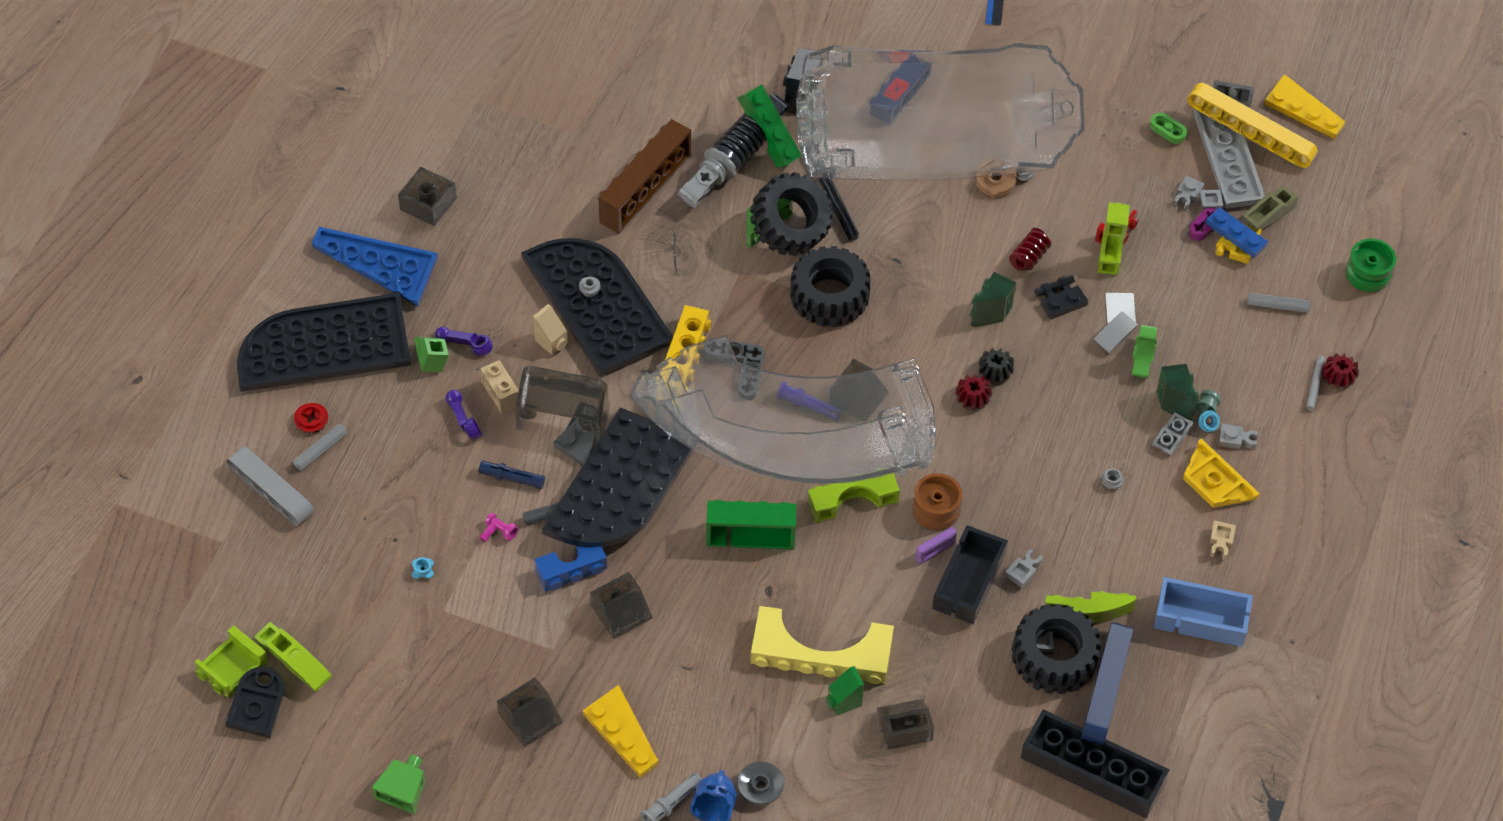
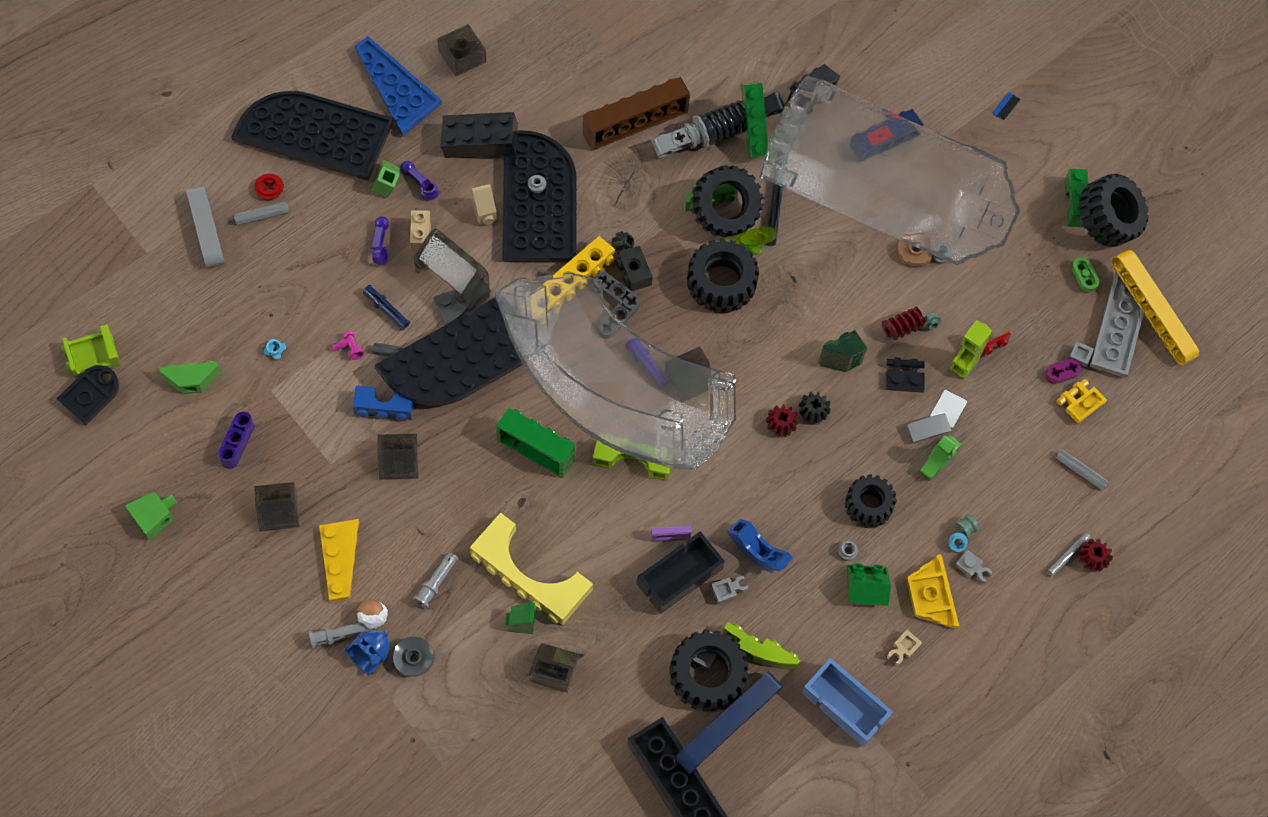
camera: 25 degrees right, 10 degrees up
lime slope [254,622,333,692] -> none
dark orange wheel [913,473,962,530] -> none
light grey slope [1152,412,1193,456] -> none
clear green slope [1156,364,1199,421] -> none
light grey plate [1174,176,1205,211] -> none
blue plate [1206,207,1268,258] -> none
flat silver brick [1213,80,1255,108] -> none
olive slope [1242,185,1298,230] -> none
yellow wing [1264,74,1346,139] -> none
green wheel [1345,238,1397,292] -> none
none -> bright green slope [159,361,221,394]
none -> dark purple beam [218,411,254,469]
none -> hair [357,599,388,629]
none -> light grey pin [412,552,458,609]
none -> black brick [440,112,518,158]
none -> pearl dark grey gear [611,231,634,254]
none -> pearl dark grey brick [616,246,653,291]
none -> blue arch [727,519,793,573]
none -> clear neon green piece [734,226,776,256]
none -> black tyre [845,474,897,528]
none -> green slope [847,563,891,606]
none -> sand green plate [923,313,941,330]
none -> green arch [1064,169,1089,227]
none -> black tyre [1078,173,1149,247]

